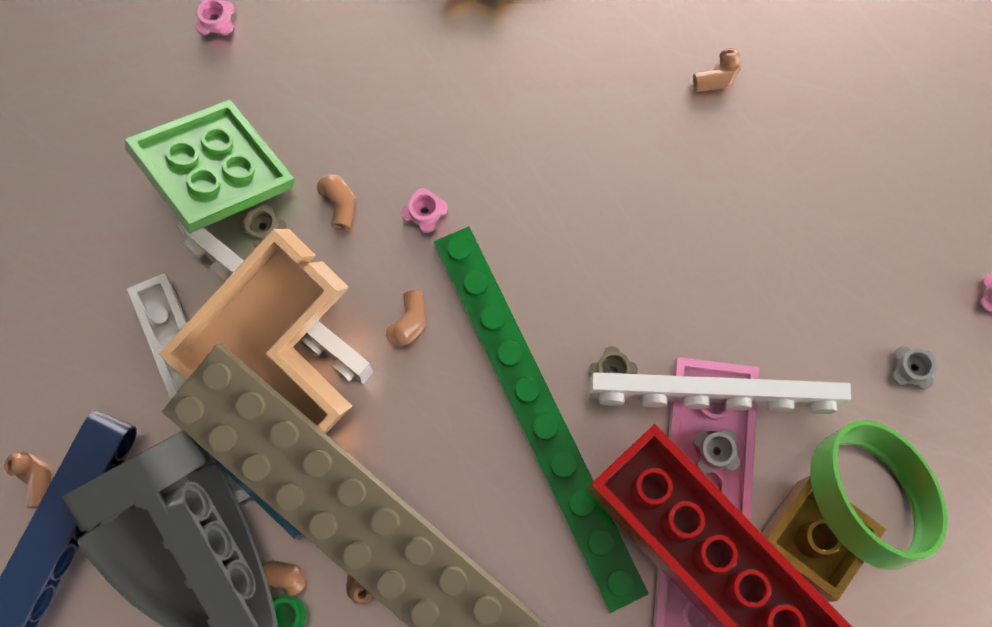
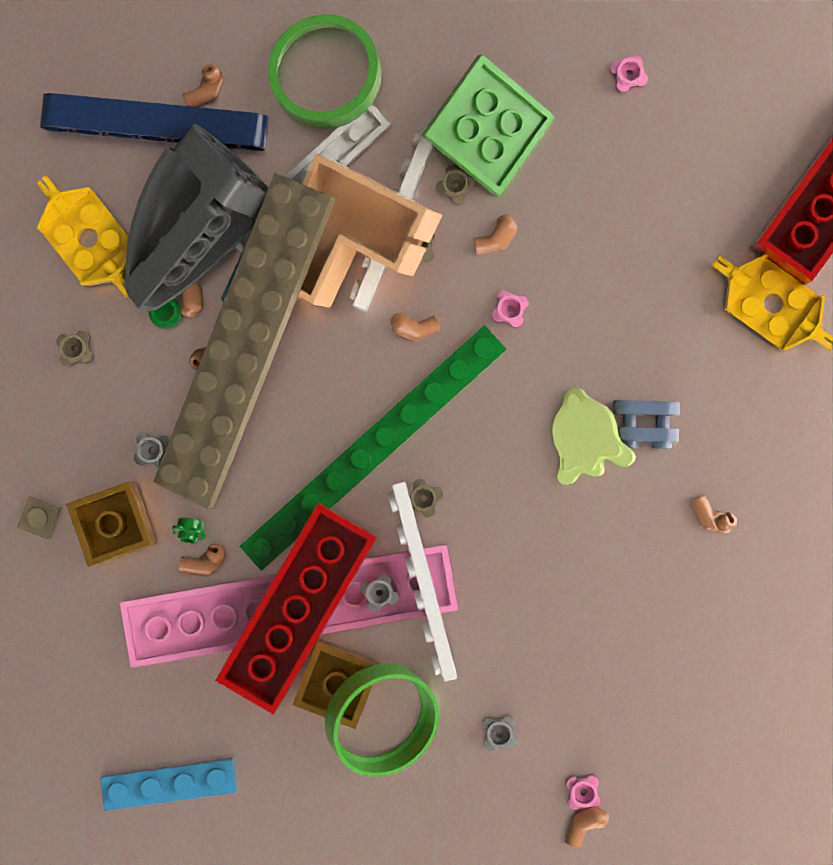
camera: 80 degrees right, 15 degrees up
none -> bright green piece [268,14,382,129]
none -> yellowish green tile [552,388,635,485]
none -> sand blue brick [613,400,680,449]

